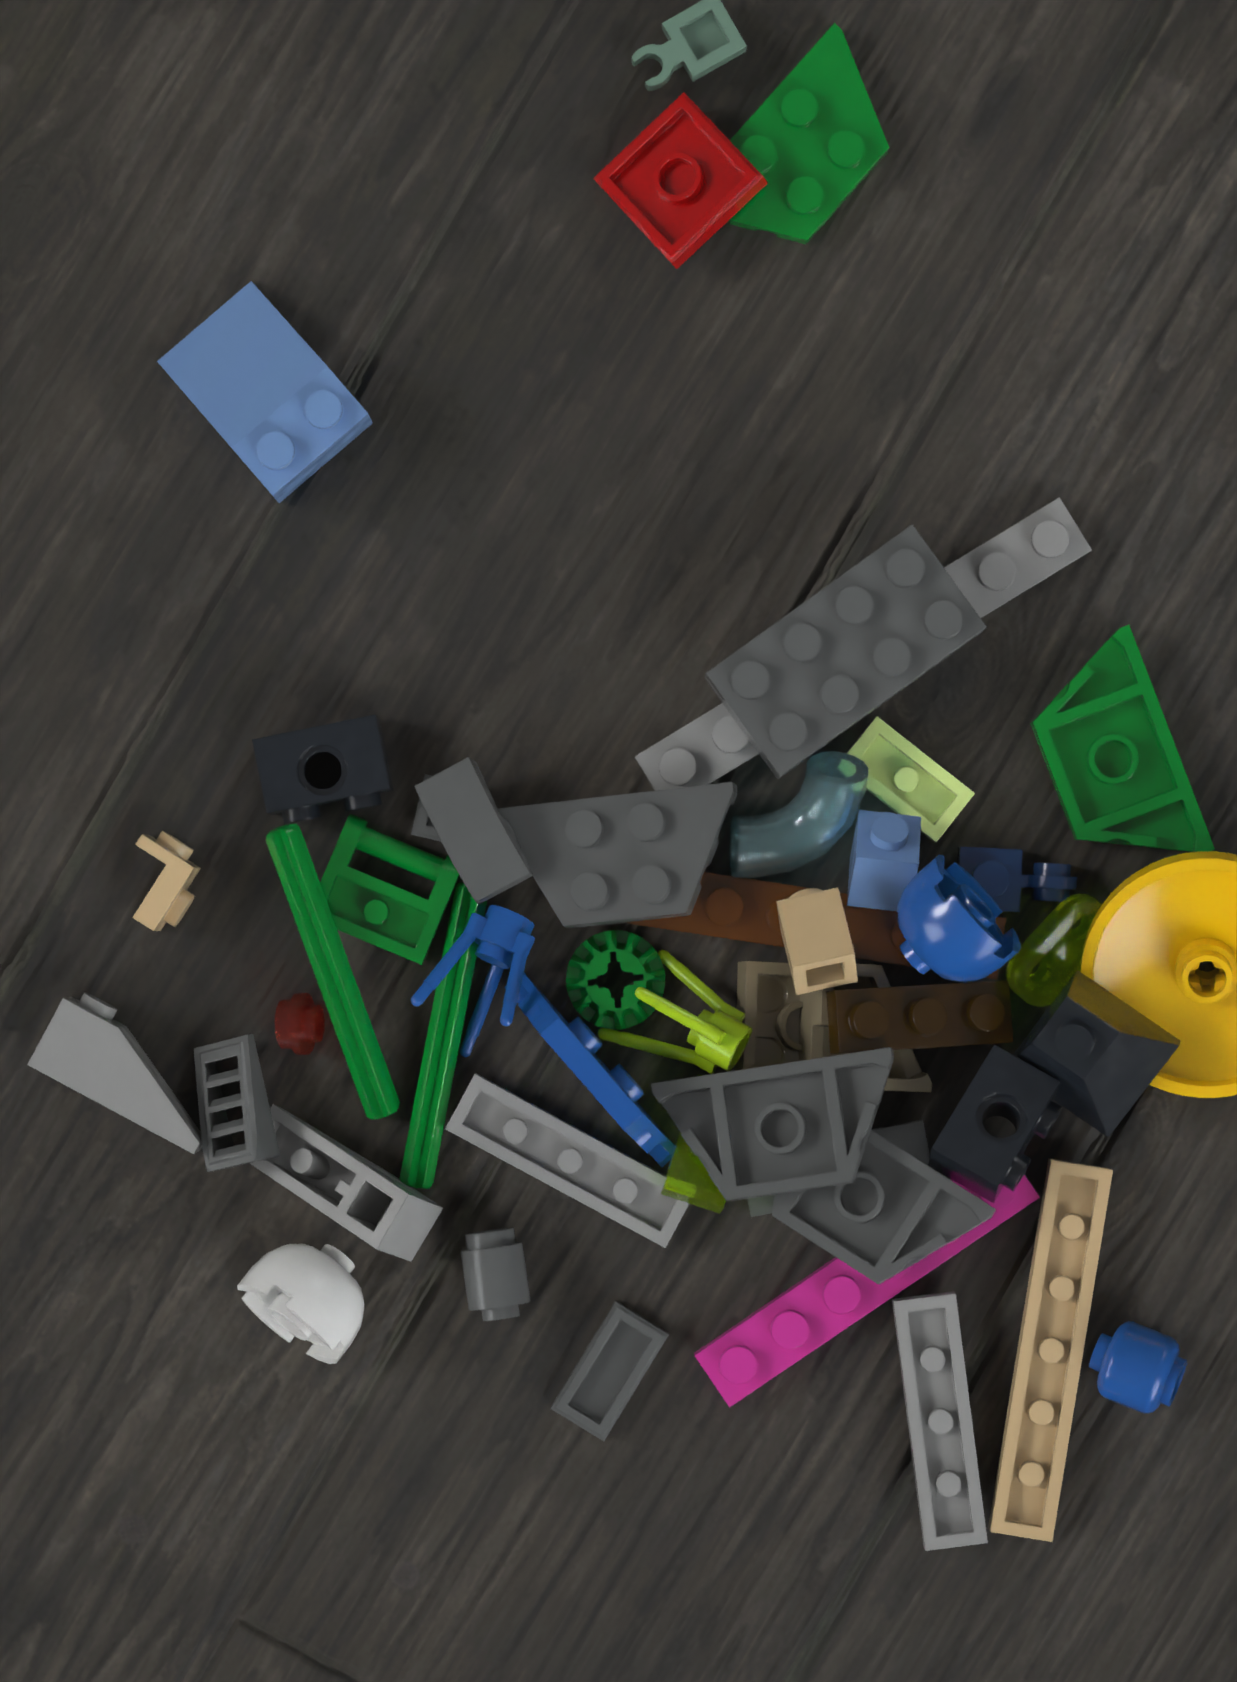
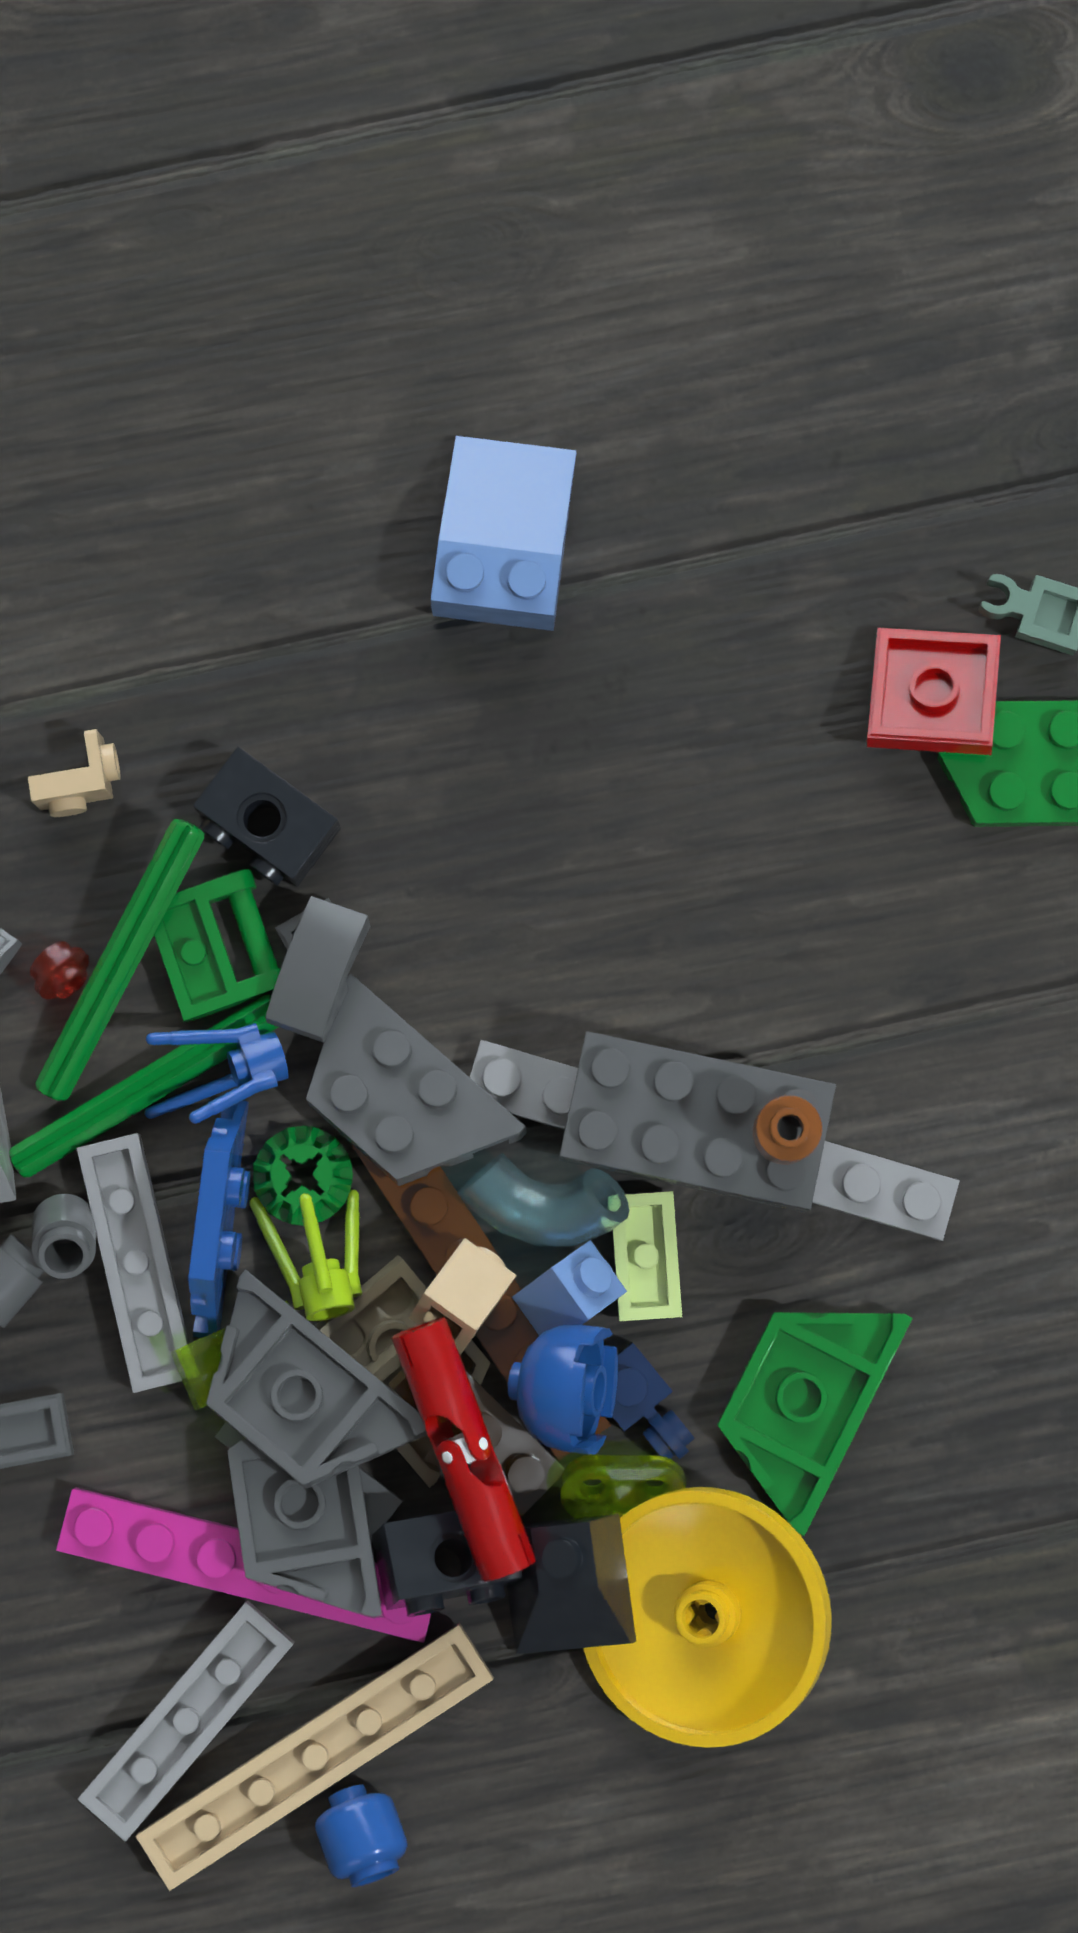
camera: 50 degrees right, 5 degrees down
none -> dark grey brick [32,1194,96,1279]
none -> red piece [391,1317,536,1582]
none -> dark orange brick [752,1095,822,1165]

